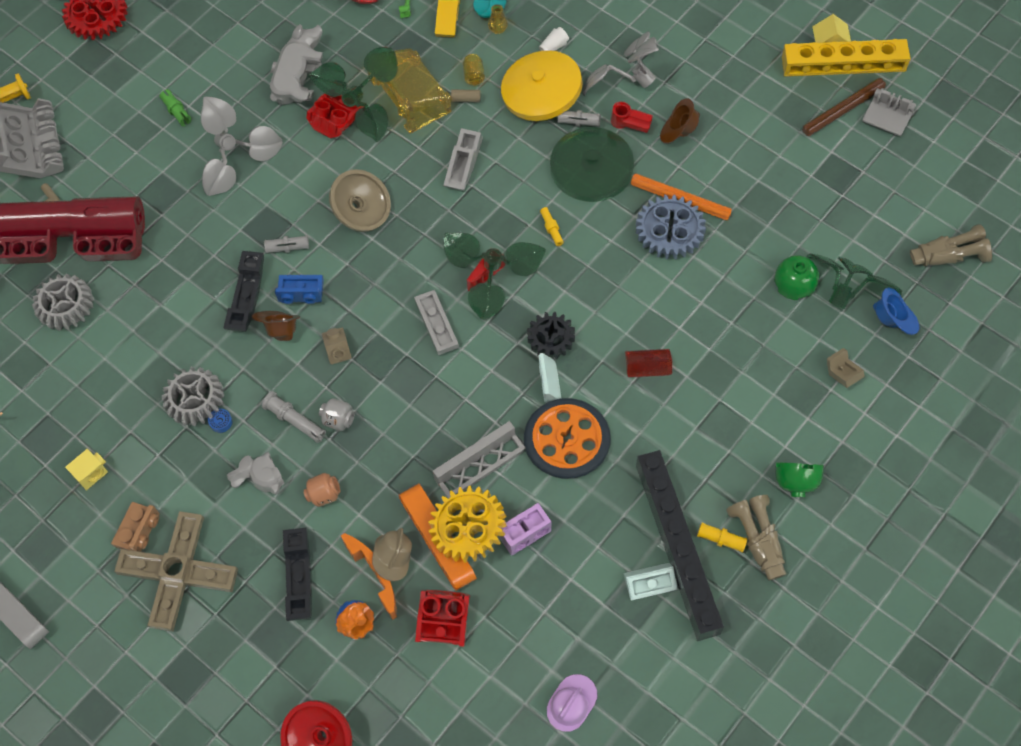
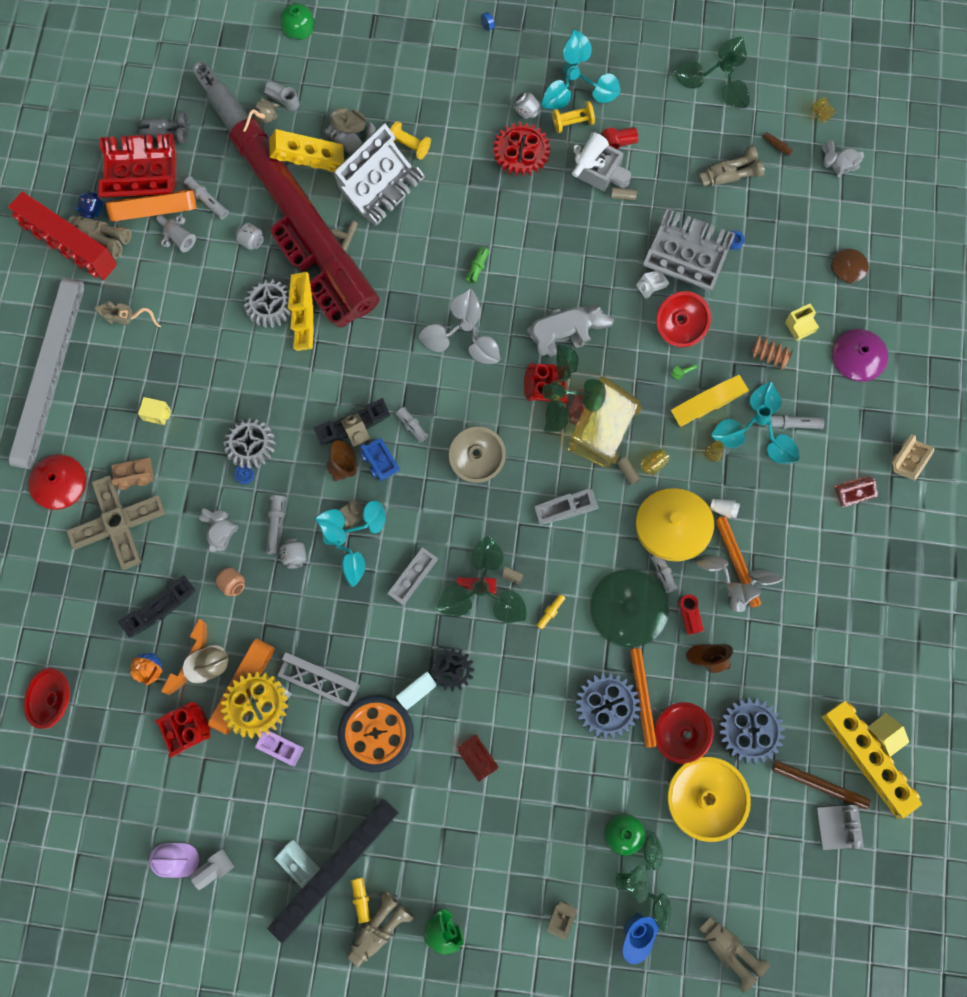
camera: 55 degrees right, 10 degrees up
none -> red dish [28,454,87,510]
none -> light grey piece [189,849,234,890]
none -> yellow slope [288,272,314,351]
none -> teal plant [314,501,386,587]
none -> dark tan bracket [341,413,370,447]
none -> dark tan tile [502,567,523,585]
none -> clear red beam [569,389,592,425]
none -> red dish [654,702,713,764]
none -> yellow dish [667,757,751,842]
none -> orange axle [716,516,761,608]
none -> sand blue gear [718,698,785,765]

